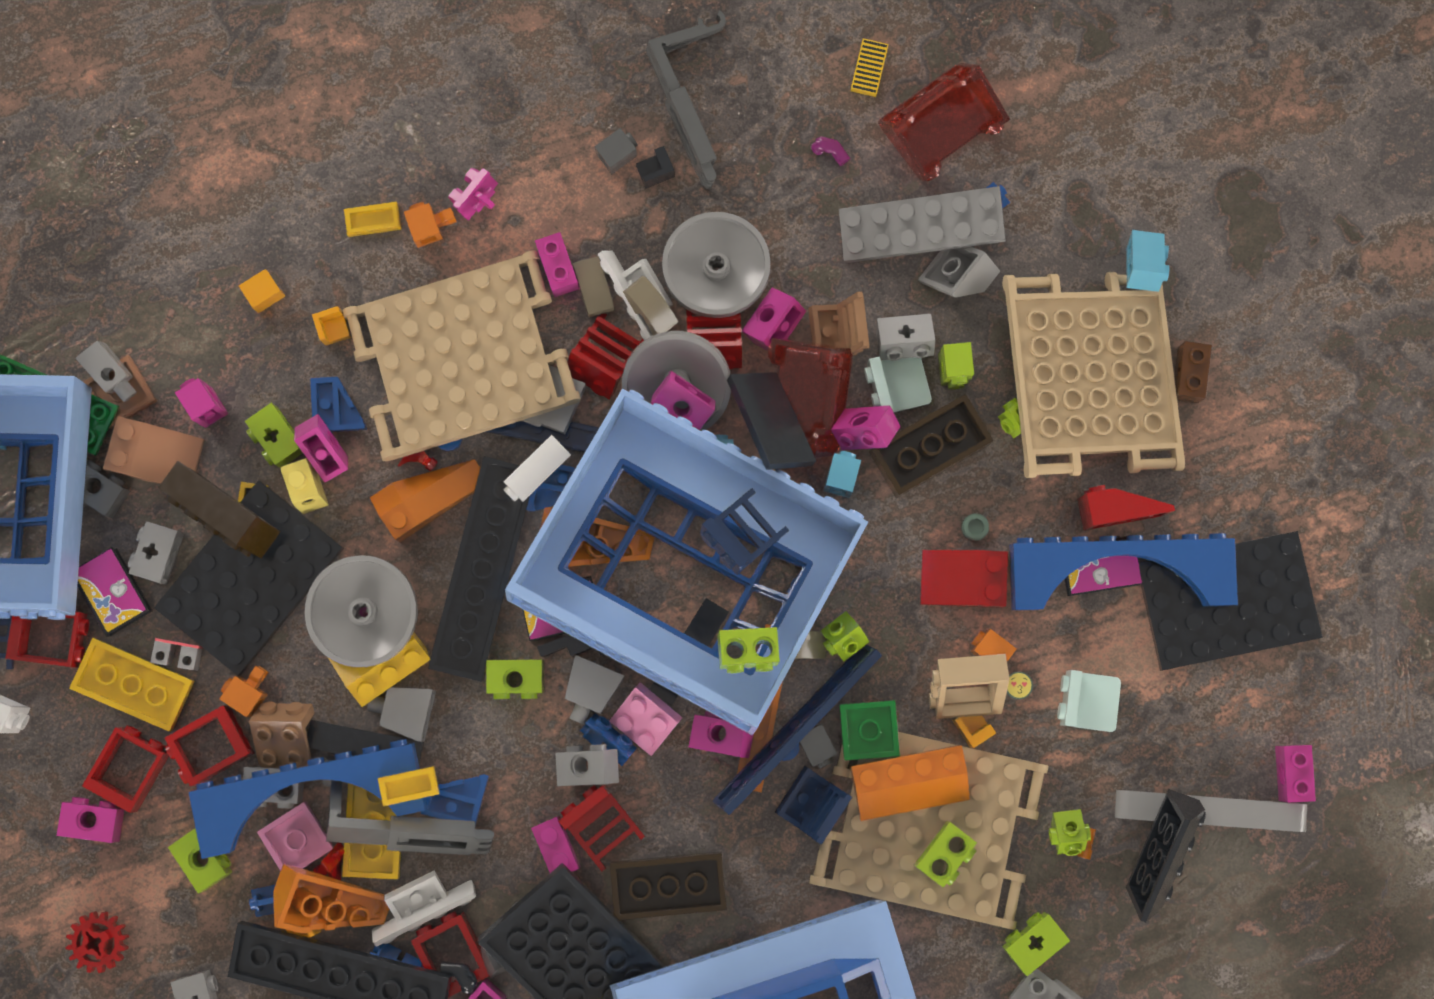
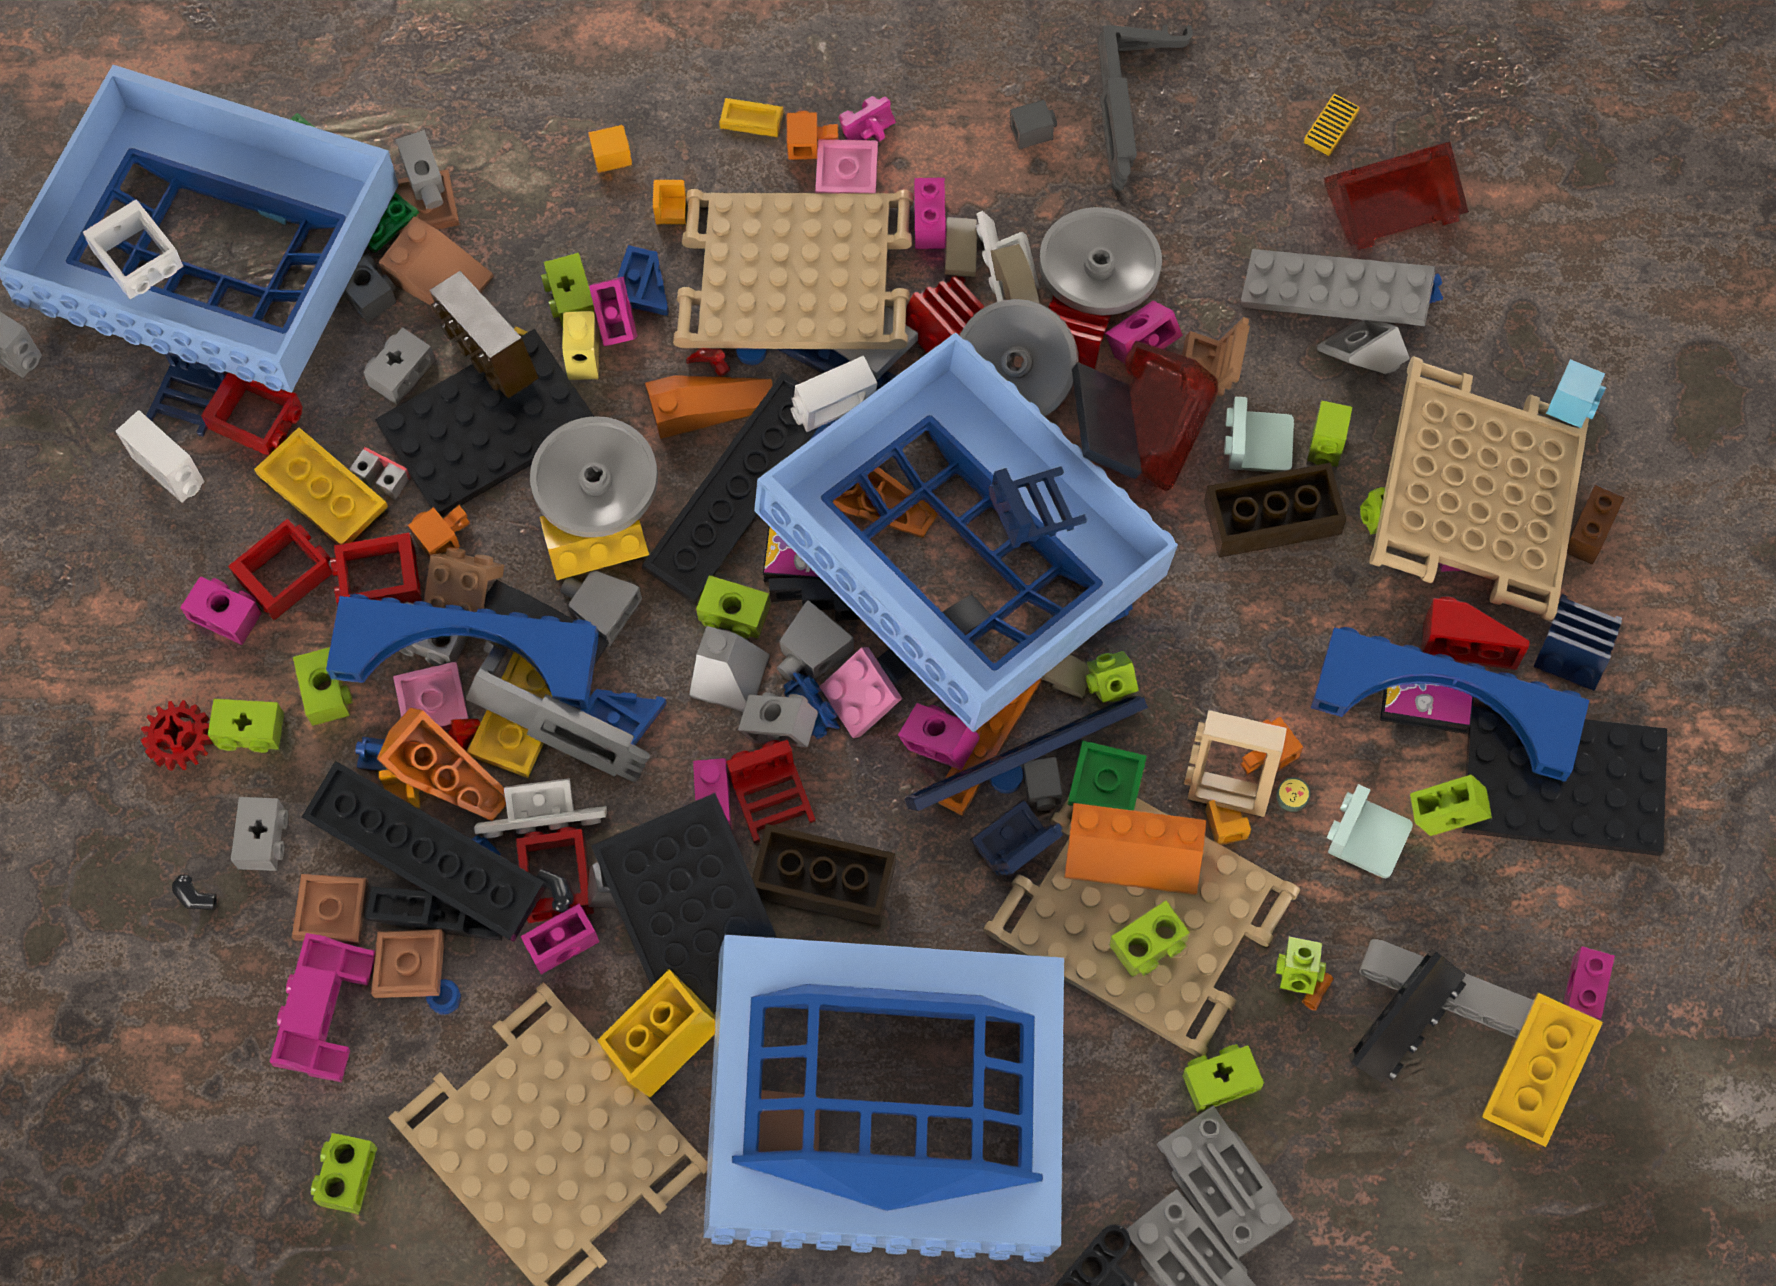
camera: 20 degrees right, 15 degrees down
piece [77,547,153,637] -> none
dark pink brick [175,378,229,428] -> none
yellow tile [378,766,440,806] -> none
black panel [636,146,675,189] -> none
dark pink brick [651,370,716,430] -> none
lime brick [717,627,780,673] -> none
magenta arm [811,136,851,166] -> none
medium azure brick [823,451,861,498] -> none
dark pink brick [831,405,901,450] -> none
light grey brick [876,314,935,361] -> none
red slope [920,550,1008,608] -> none
sand green tile [961,513,989,541] -> none
none -> lime brick [208,699,284,753]
none -> light grey slope [689,626,770,712]
none -> bright pink plate [815,139,878,193]
none -> lime brick [1410,774,1492,836]
none -> yellow plate [1481,992,1603,1147]
none -> dark blue plate [1533,594,1622,691]

